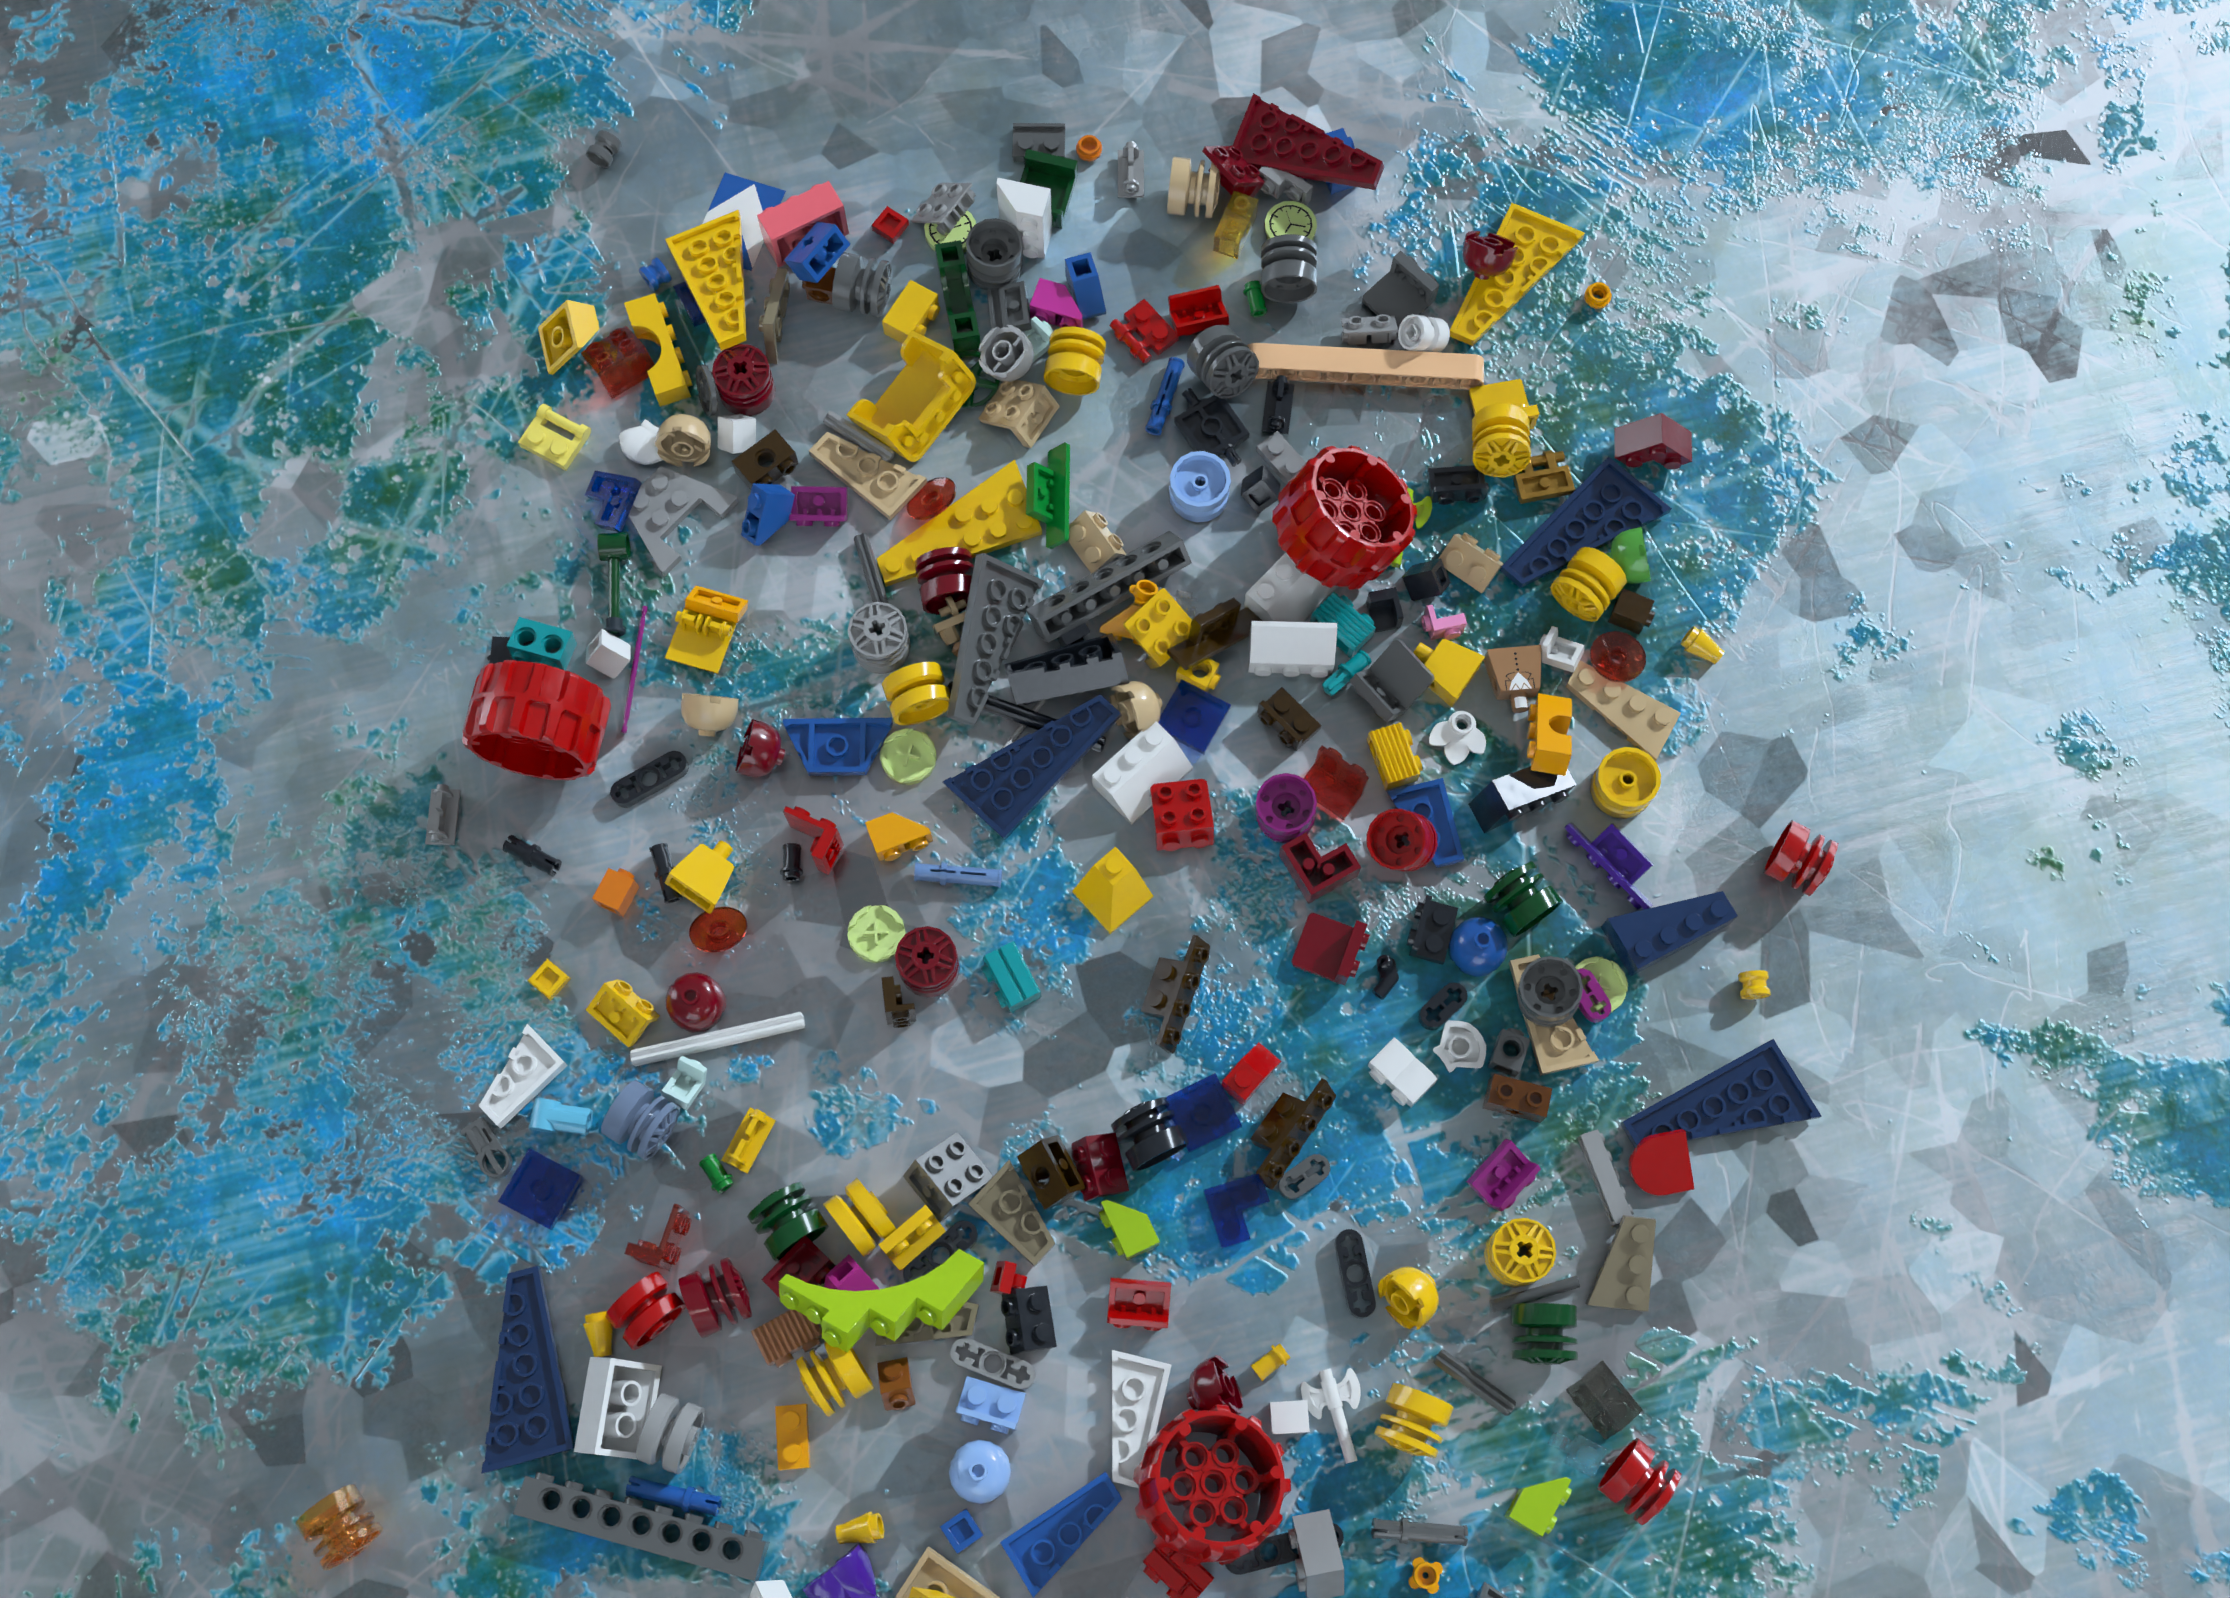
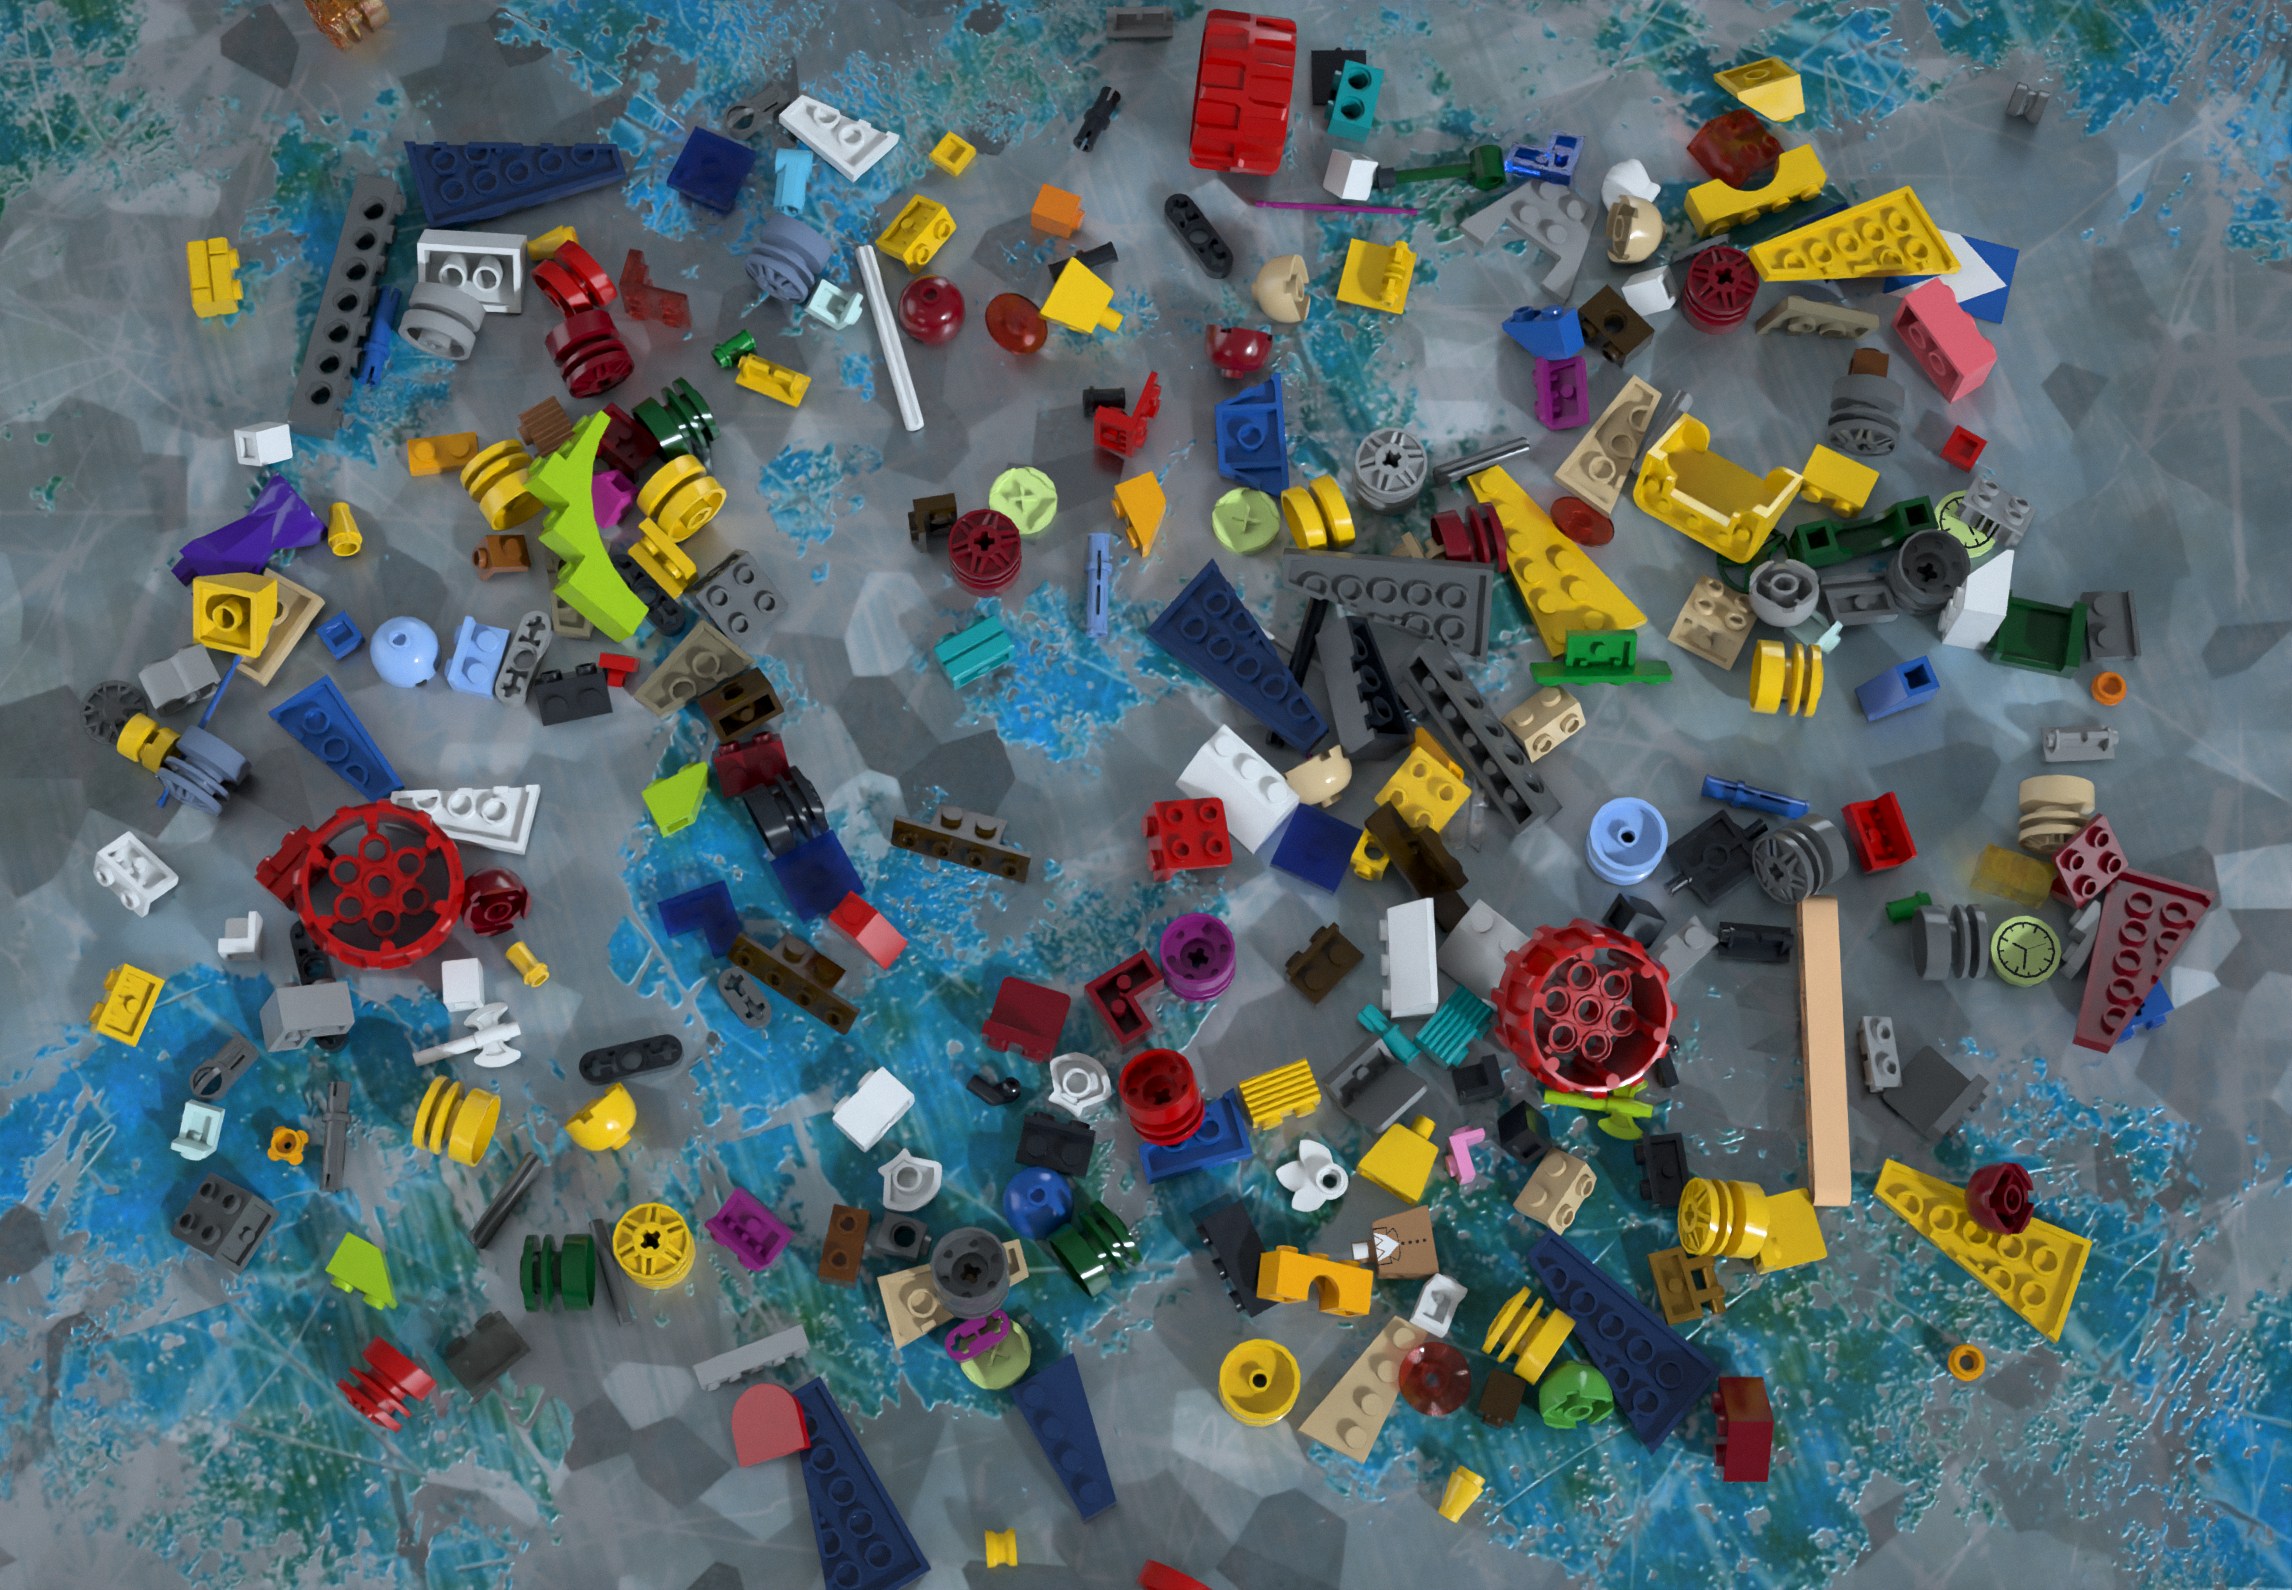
camera: 85 degrees right, 0 degrees up
light yellow plate [518,404,591,471] -> none
blue wheel [639,257,672,292] -> none
light orange plate [685,586,748,623] -> none
blue brick [784,222,850,283] -> none
dark pink slope [1029,278,1083,328] -> none
yellow slope [1072,846,1154,934] -> none
red bracket [1107,1278,1171,1331] -> none
red plate [1109,299,1179,364] -> none
light orange plate [1129,580,1158,605] -> none
clear red bracket [1303,745,1369,820] -> none
white wheel [1398,314,1450,352] -> none
black beam [1418,982,1468,1030] -> none
dark purple bracket [1564,823,1654,910] -> none
dark tan wing [1585,1215,1656,1311] -> none
none -> white animal [1048,1052,1112,1117]

